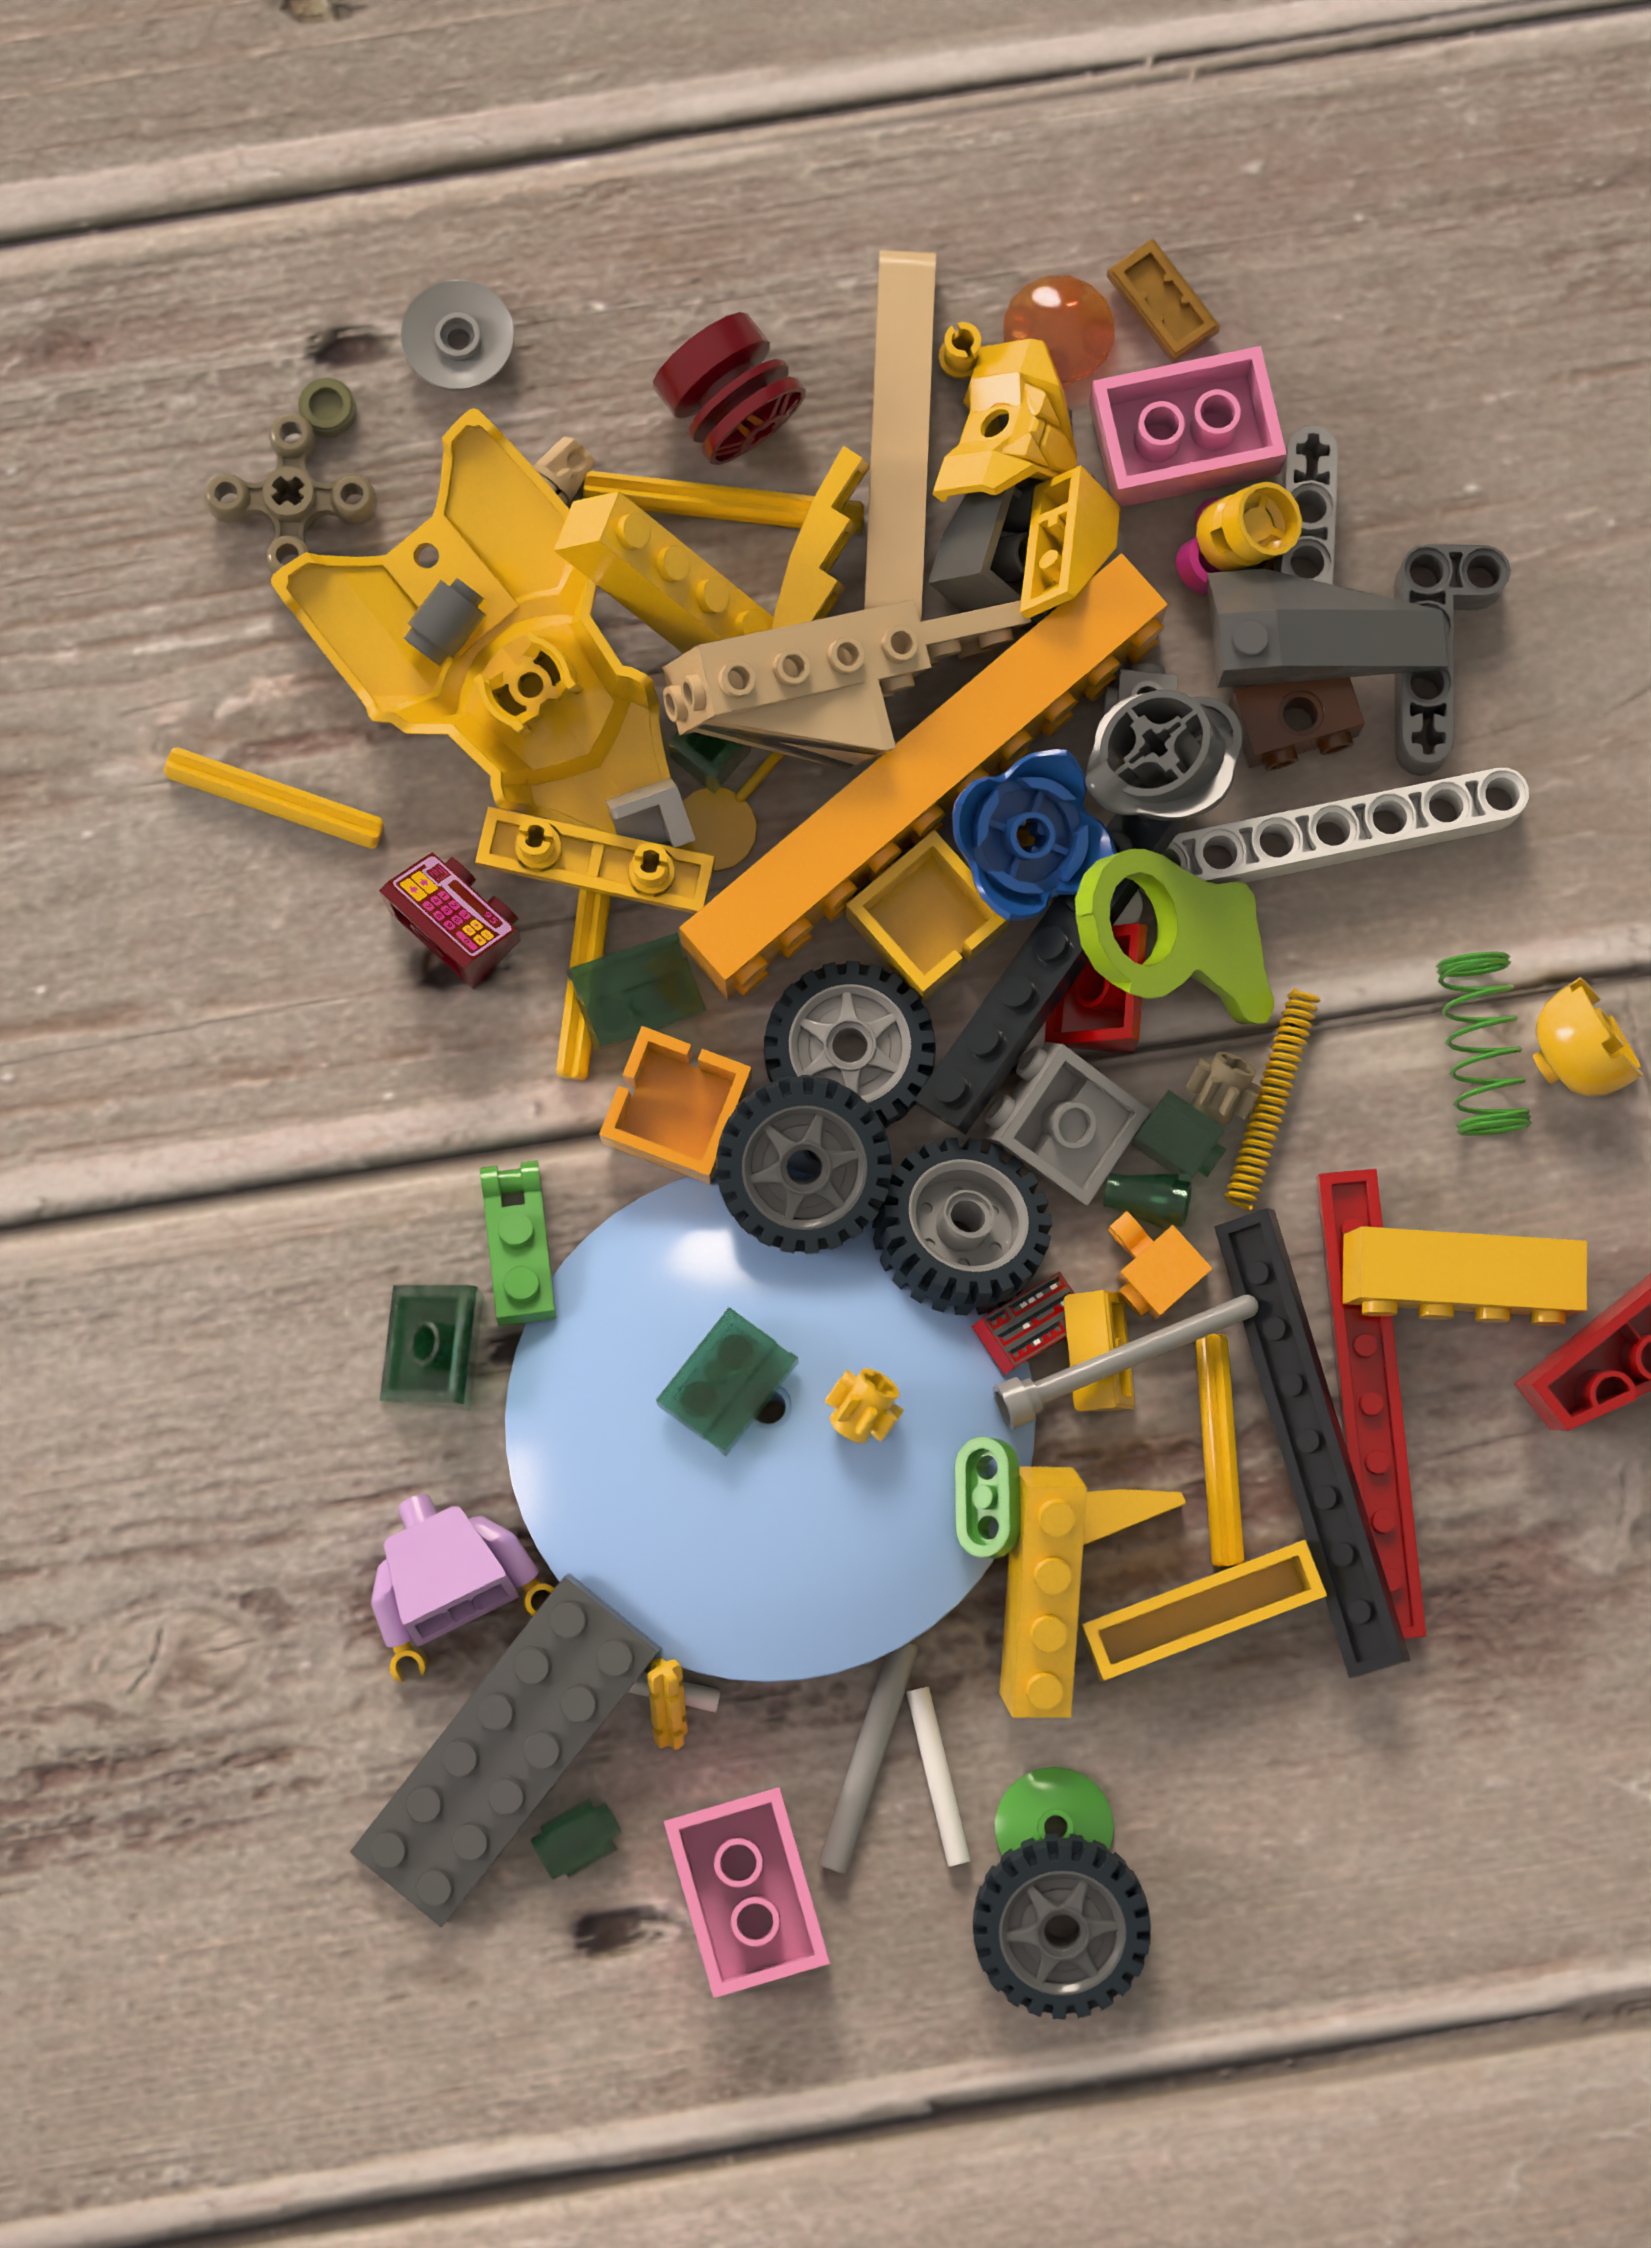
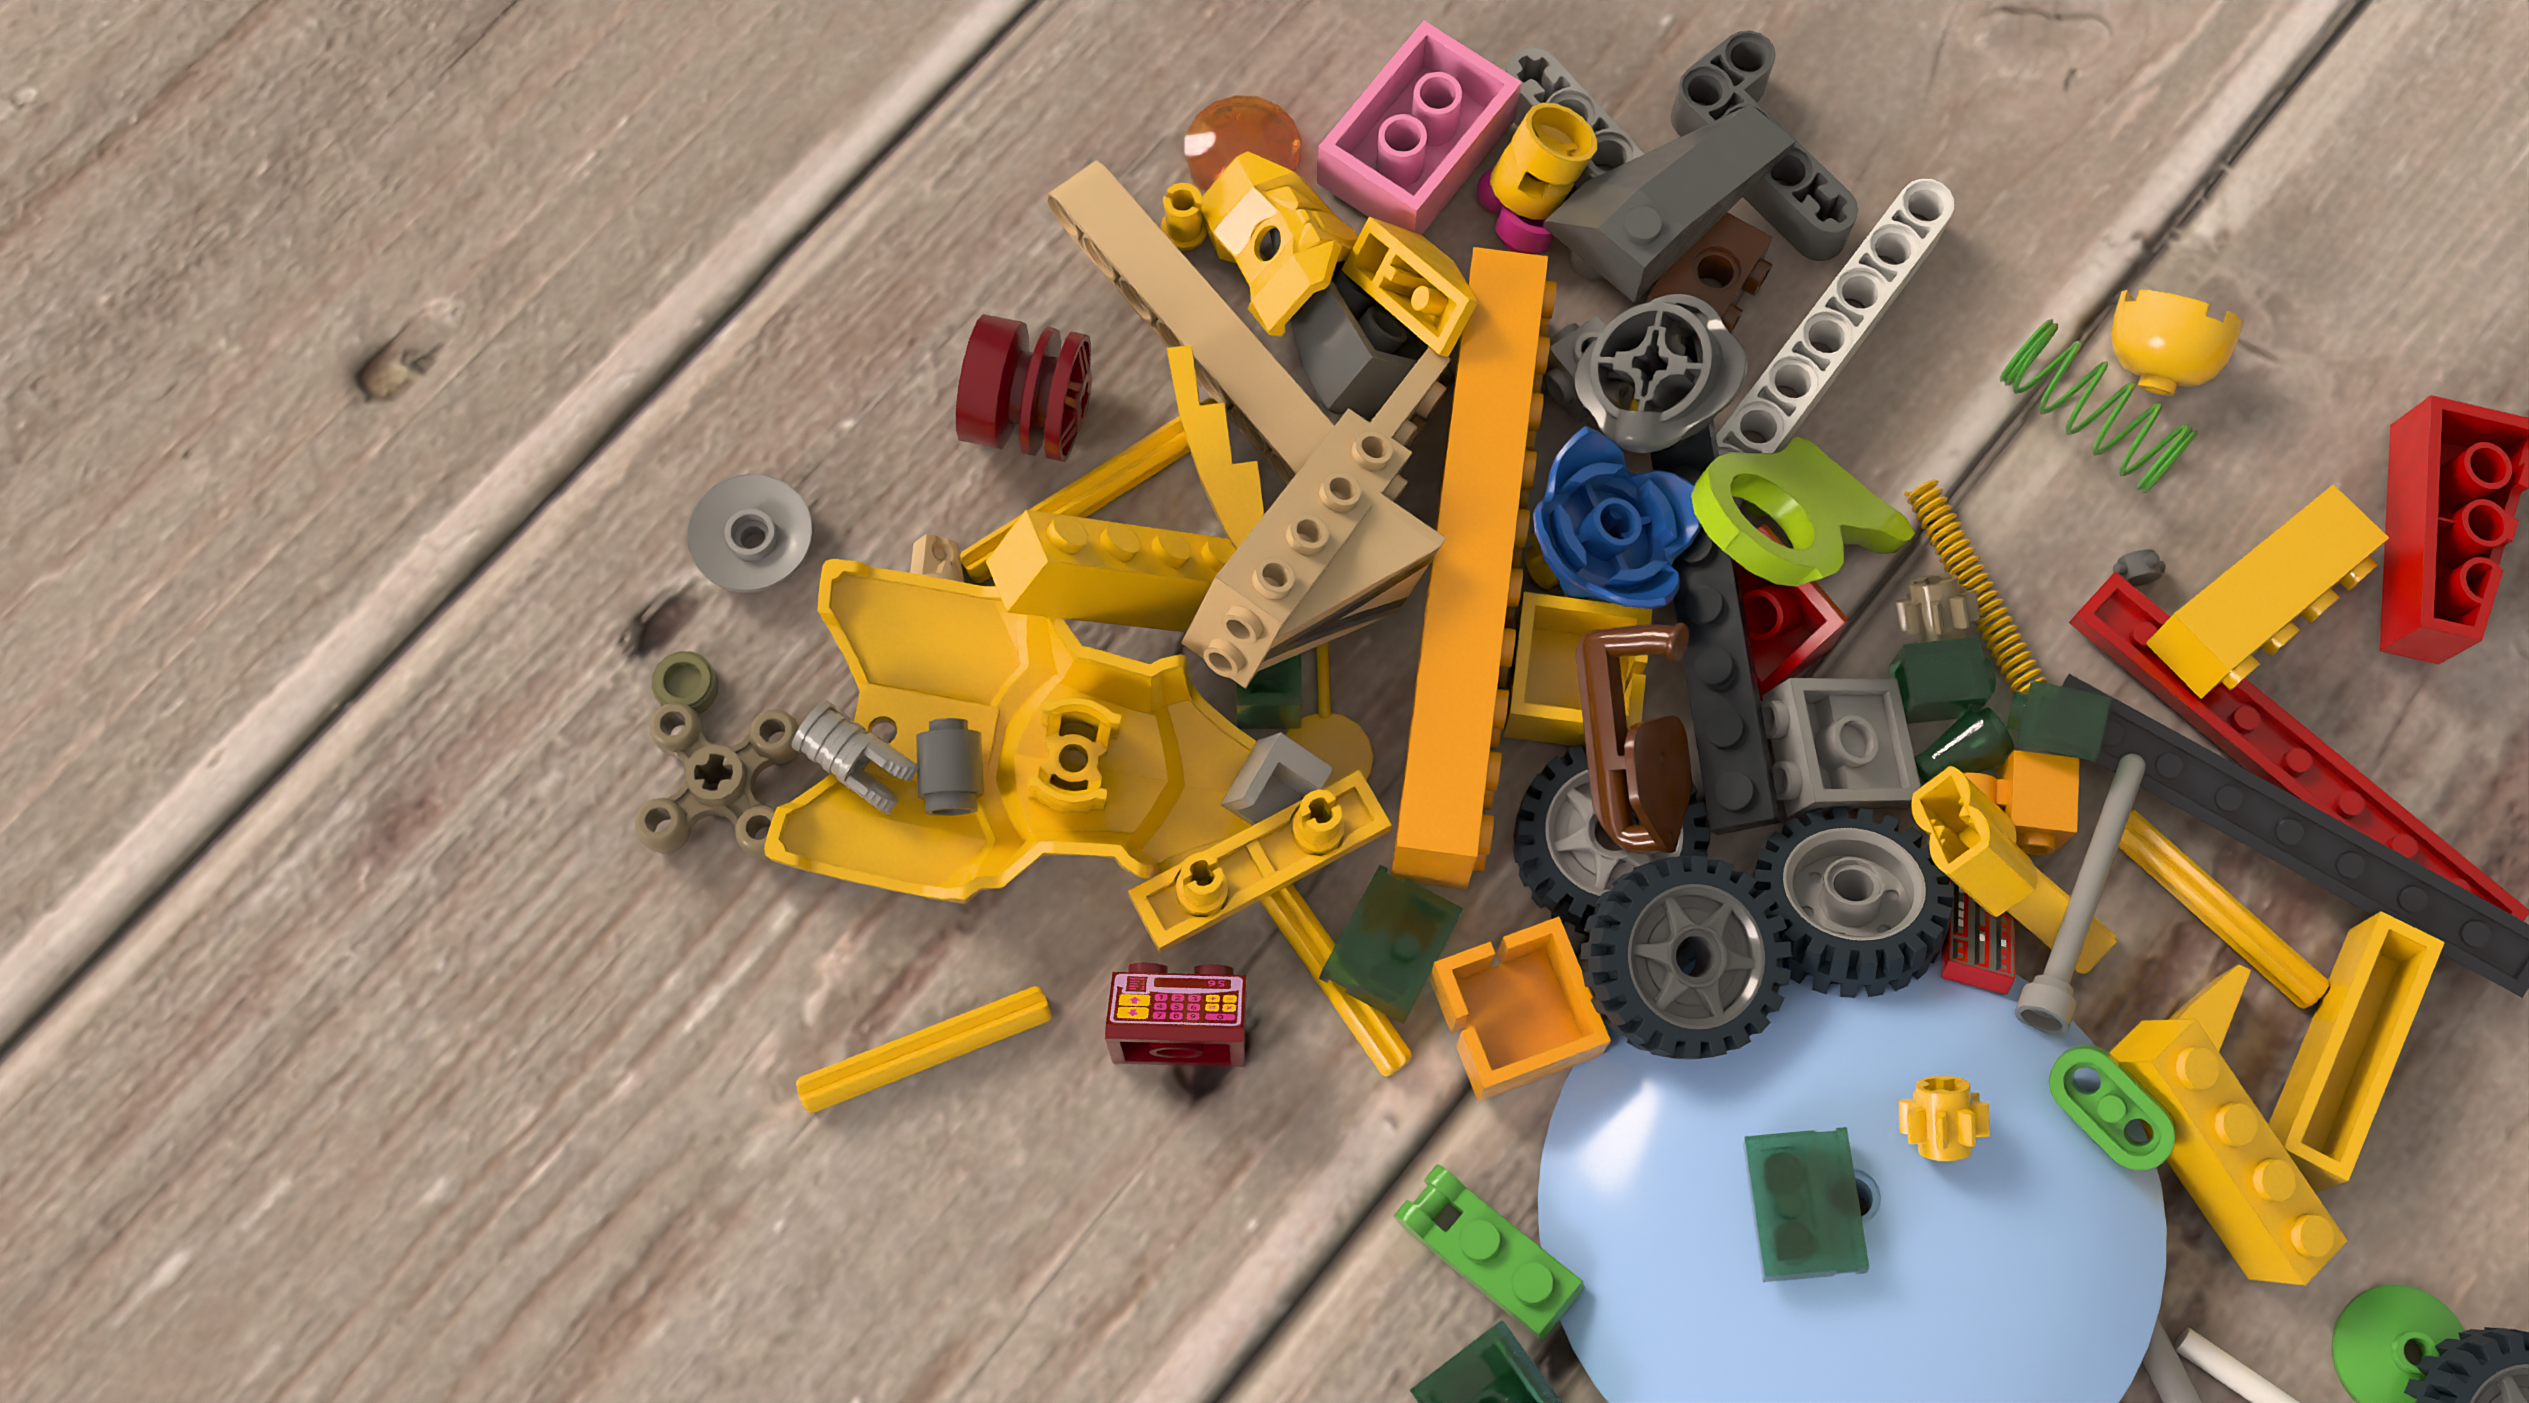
camera: 40 degrees left, 10 degrees down
pearl gold plate [1106,238,1220,364] -> none
none -> light grey hinge [792,700,919,815]
none -> reddish brown piece [1576,623,1692,854]
none -> yellow brick [1911,766,2037,917]
none -> clear green brick [2006,680,2112,762]
none -> dark grey piece [2113,549,2166,587]

